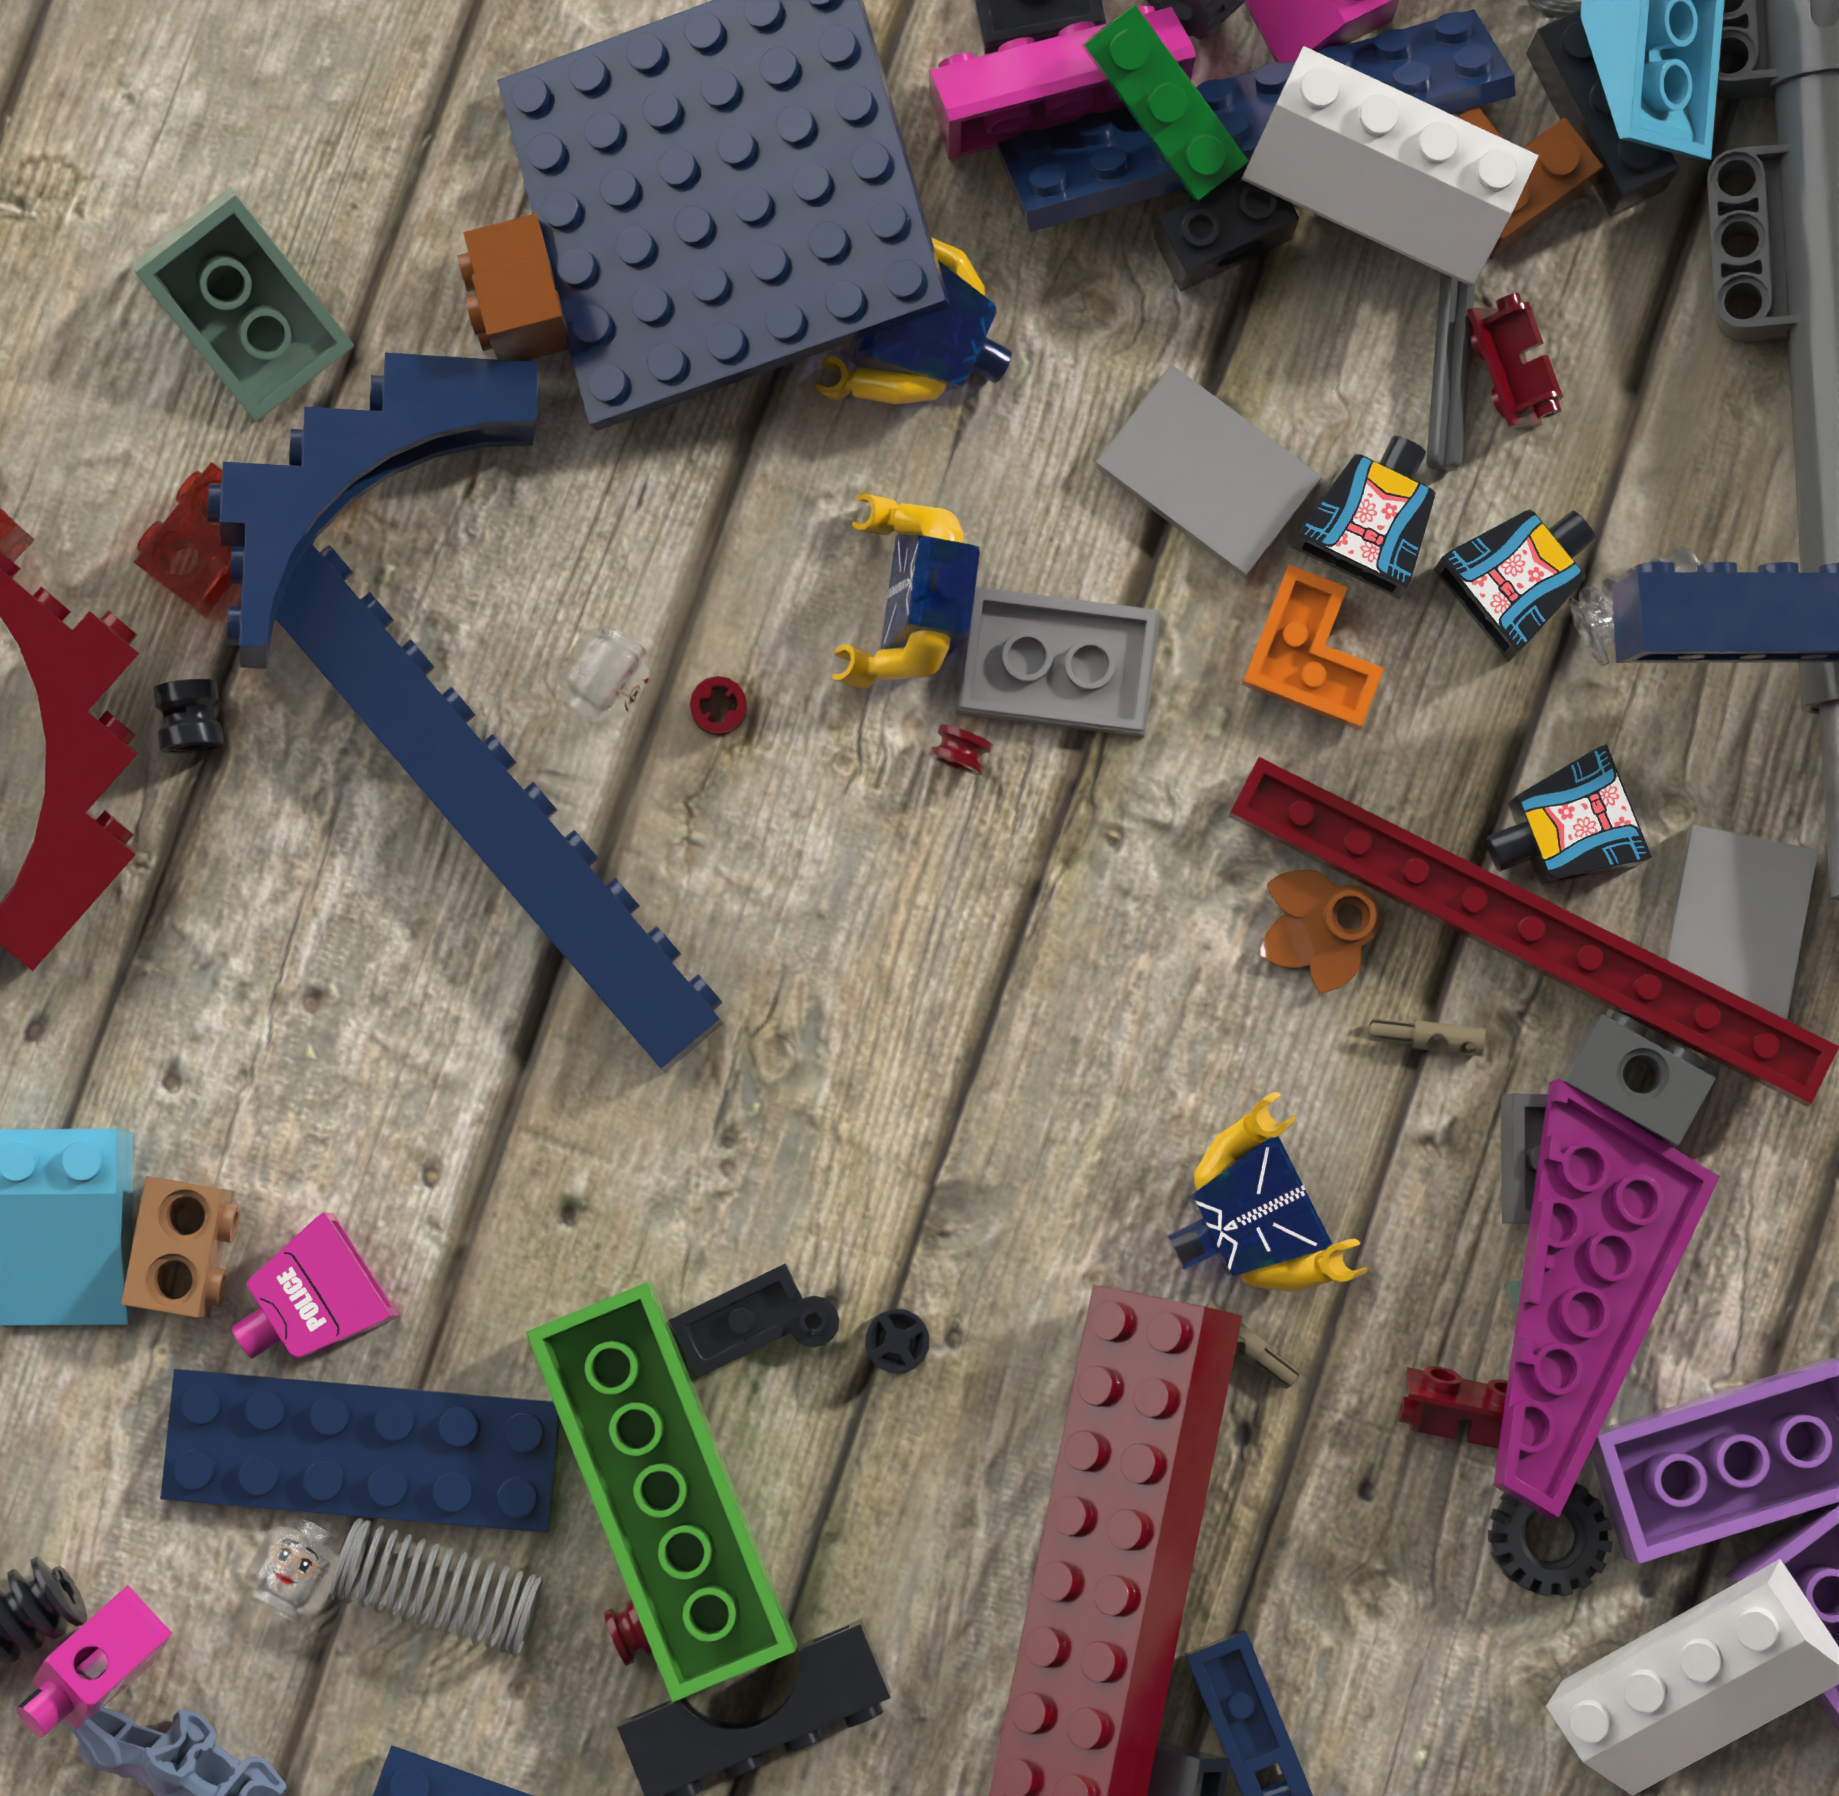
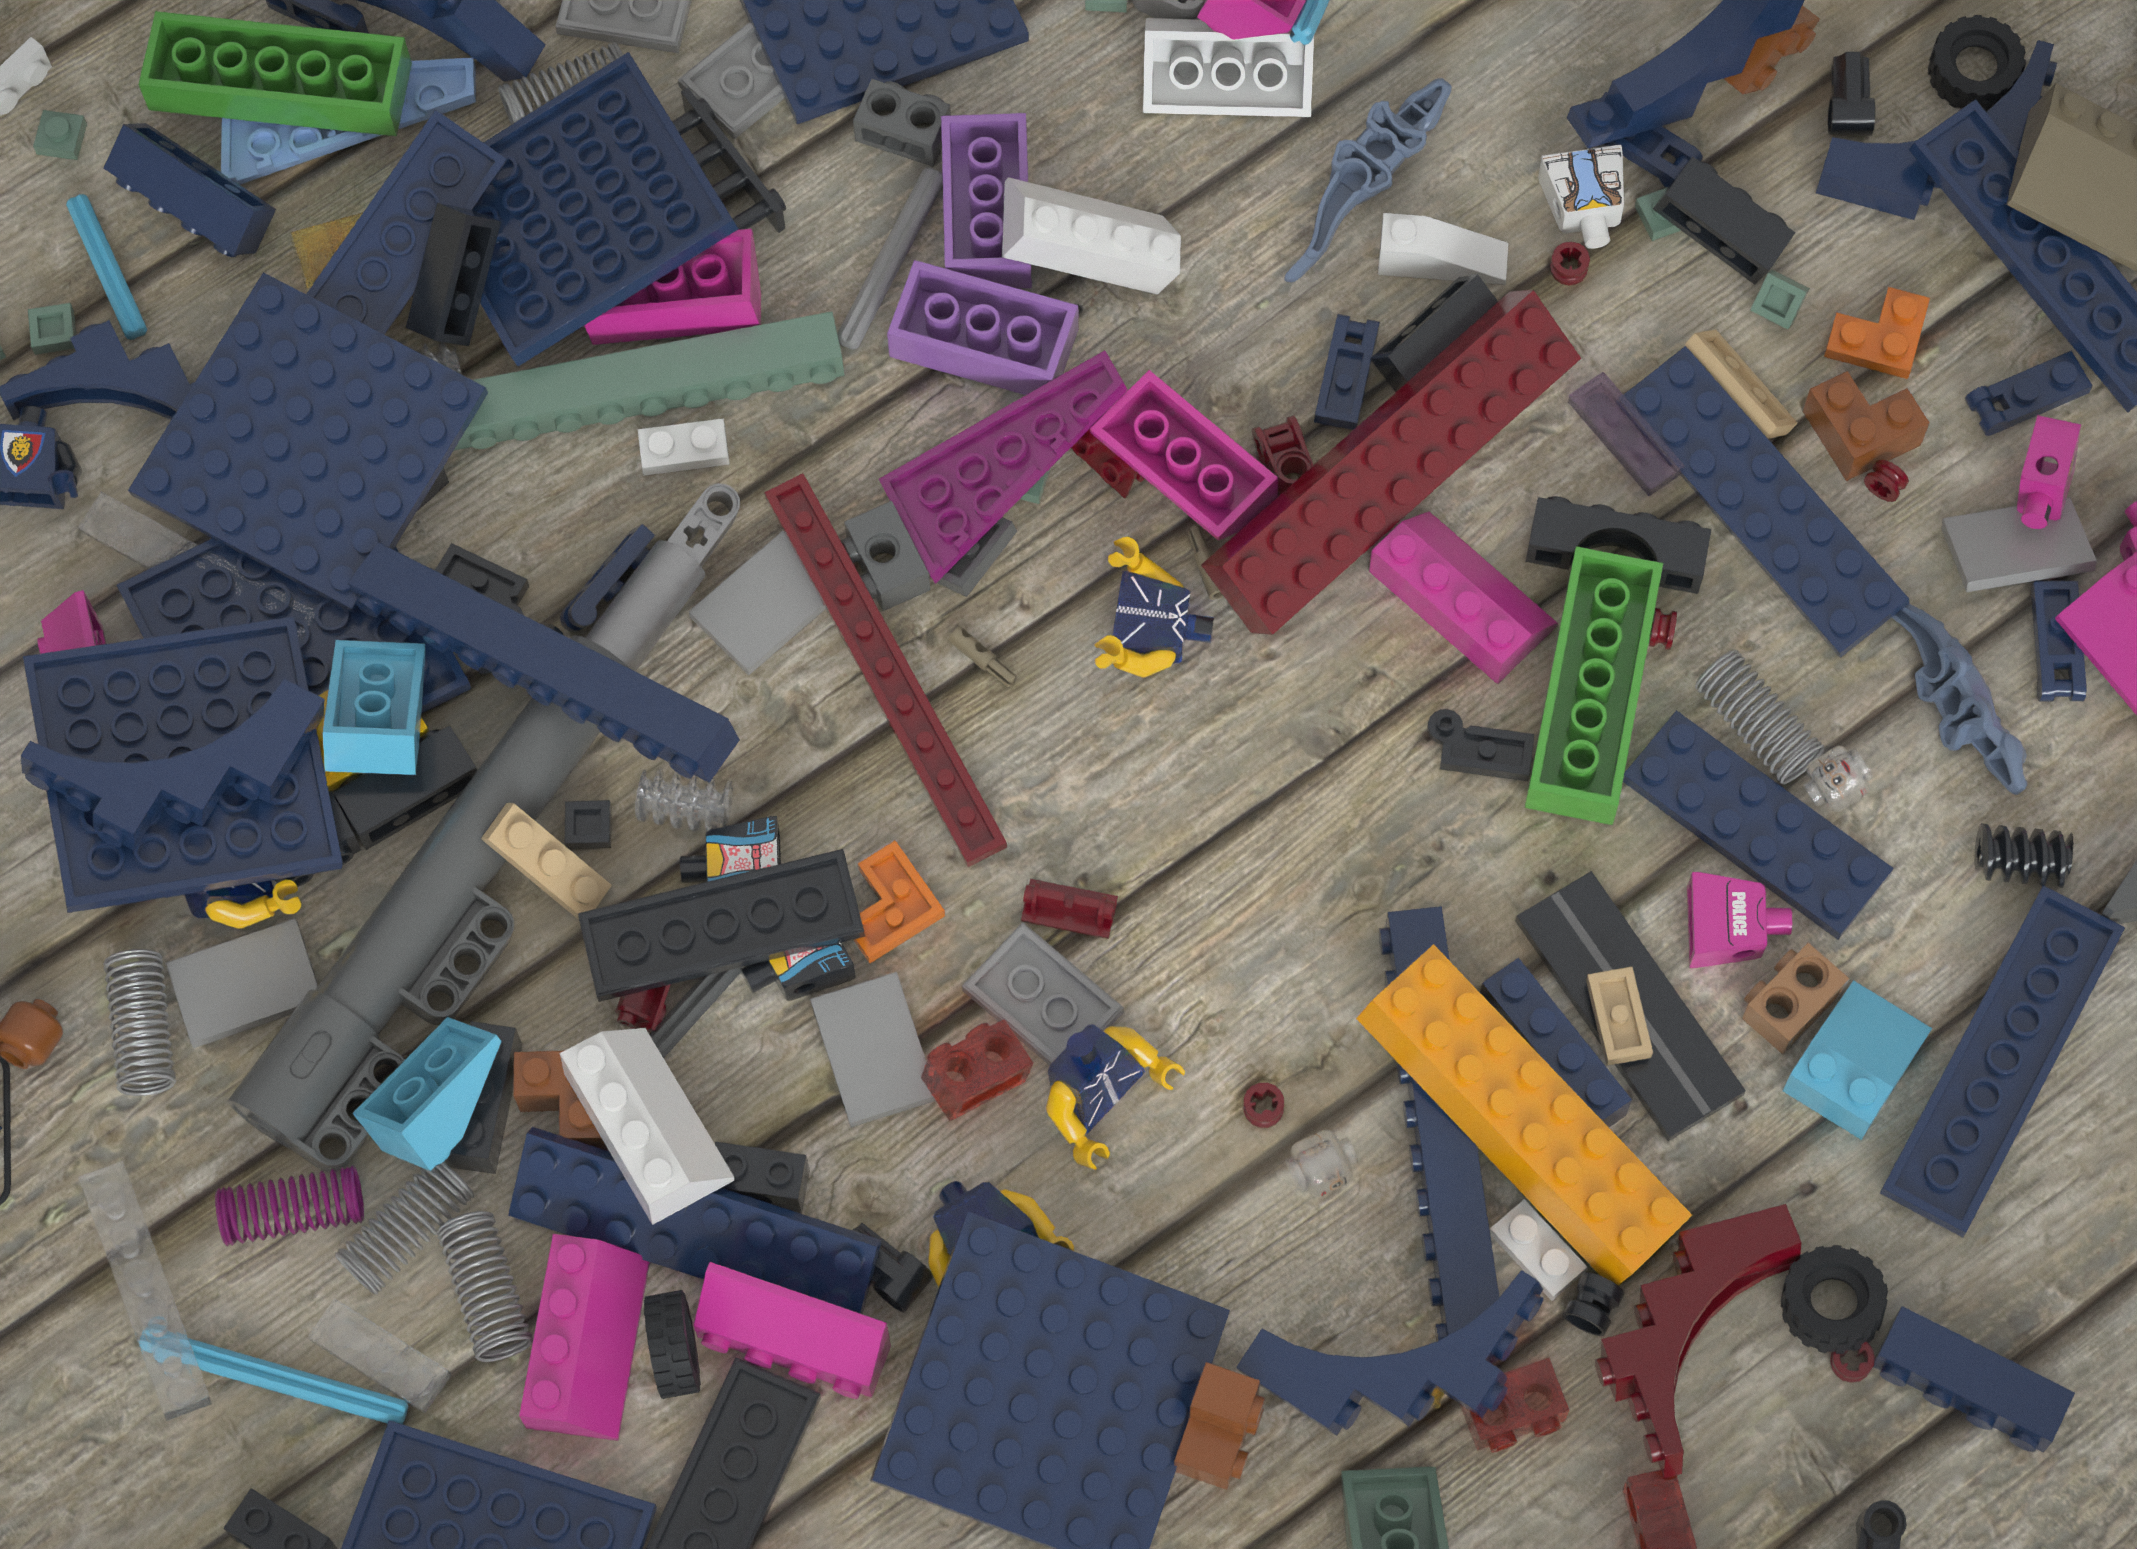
camera: 145 degrees left, 15 degrees down
dark pink torso [16,1585,173,1738] -> none
black wheel [865,1309,929,1373] -> none
dark red bush [929,724,993,775] -> none
green plate [1081,5,1249,201] -> none
dark orange plate [1260,869,1381,993] -> none
torso [1486,744,1652,885] -> none
black tyre [1488,1483,1613,1597] -> none
none -> tan plate [481,803,612,920]
none -> black plate [565,800,612,850]
none -> black tile [578,849,865,1002]
none -> black piece [853,1223,934,1313]
none -> clear red brick [921,1019,1034,1121]
none -> dark red hinge [1021,879,1118,939]
none -> dark pink slope [1090,370,1278,541]
none -> dark red piece [1252,415,1313,496]
none -> light orange brick [1356,944,1692,1286]
none -> dark pink slope [1369,511,1558,684]
none -> dark blue brick [1480,958,1632,1128]
none -> white plate [1490,1199,1587,1301]
none -> black tile [1515,871,1746,1142]
none -> tan plate [1586,967,1653,1066]

